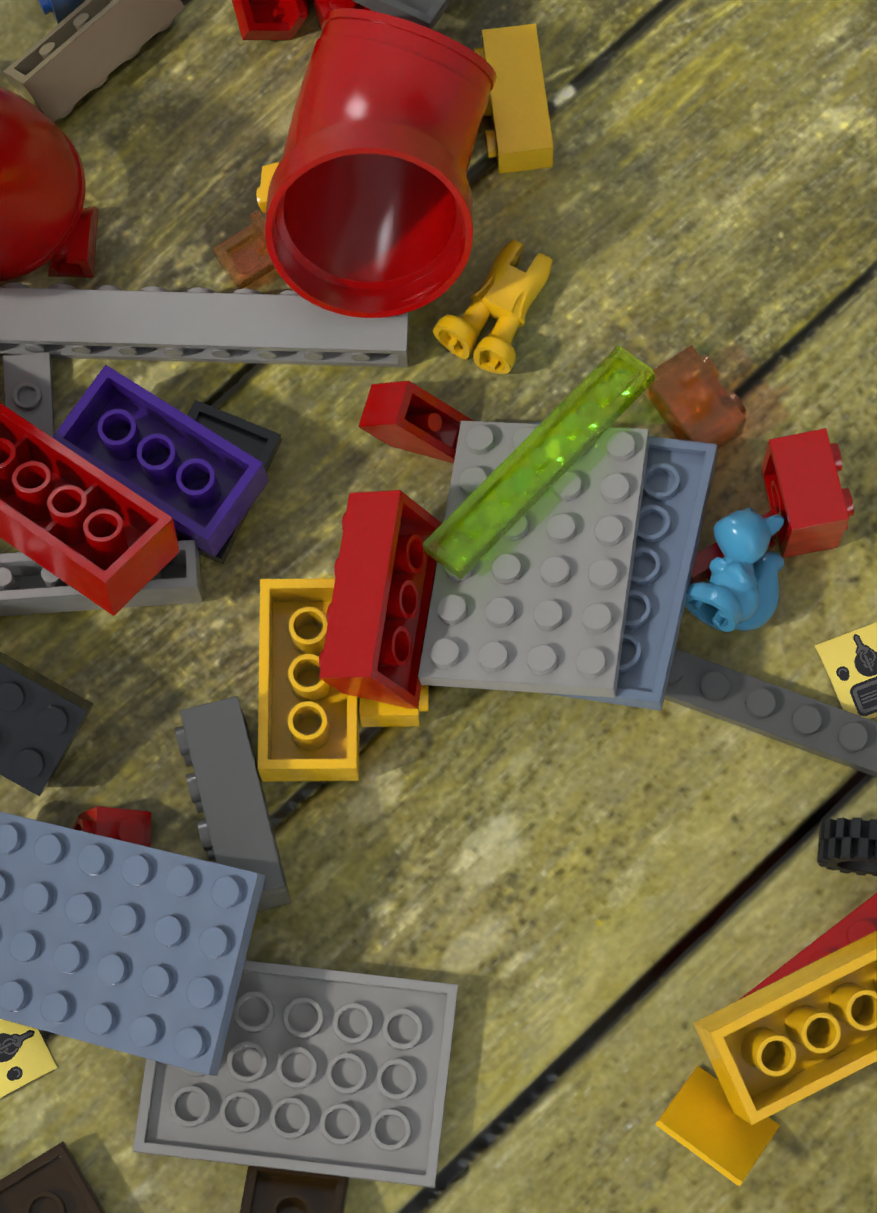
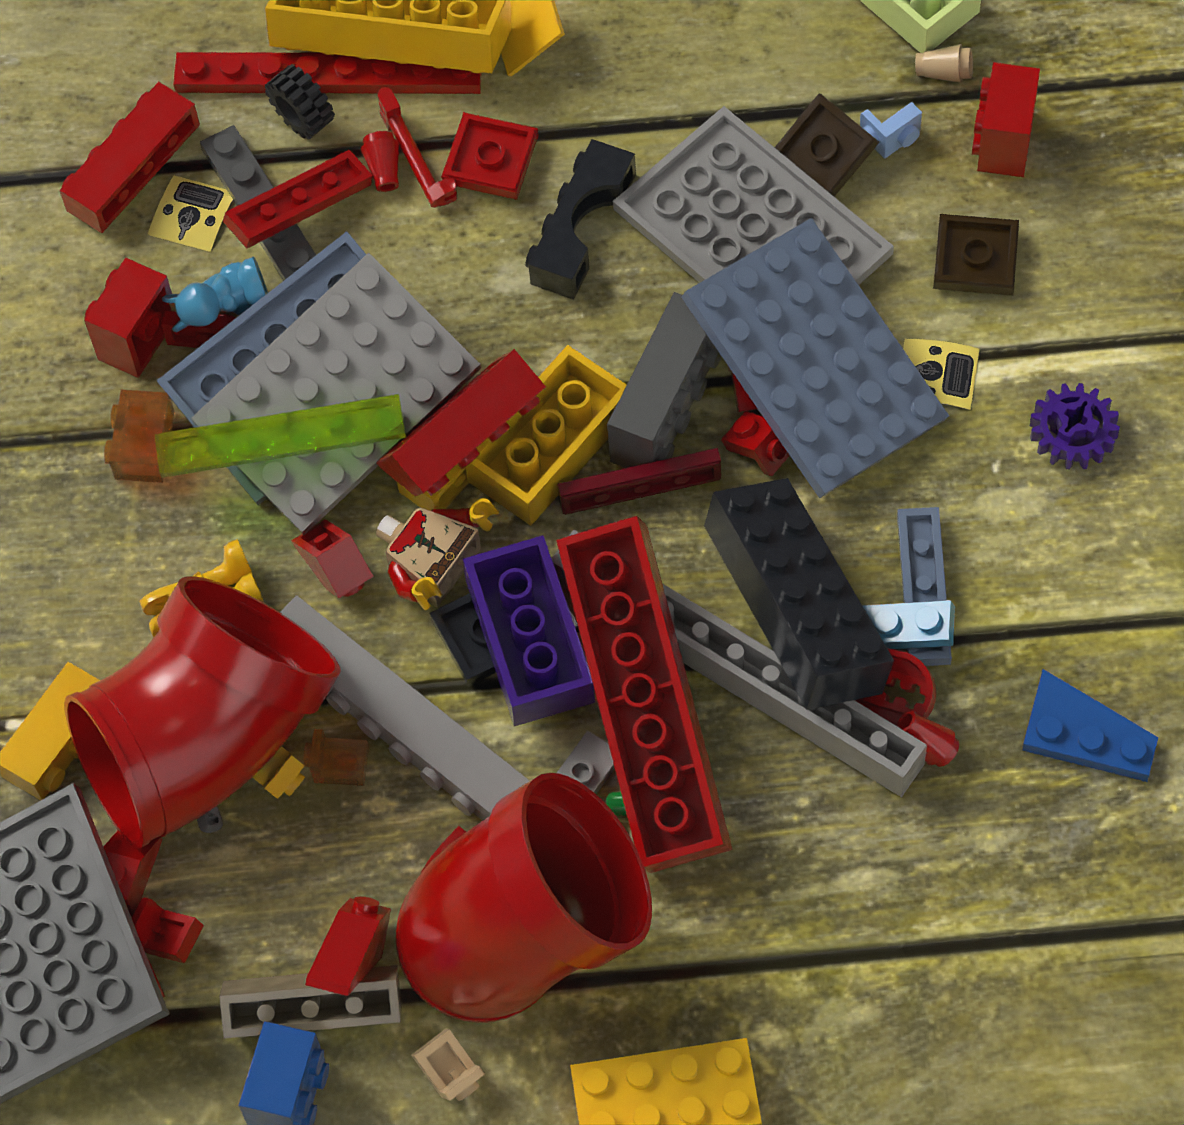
camera: 140 degrees left, 10 degrees down
none -> red plate [223,150,373,249]
none -> red slope [305,896,391,996]
none -> red cone [361,131,399,192]
none -> torso [376,498,499,610]
none -> red hinge [378,87,457,208]
none -> red plate [441,112,539,200]
none -> black arch [525,139,636,300]
none -> dark red tile [558,448,721,515]

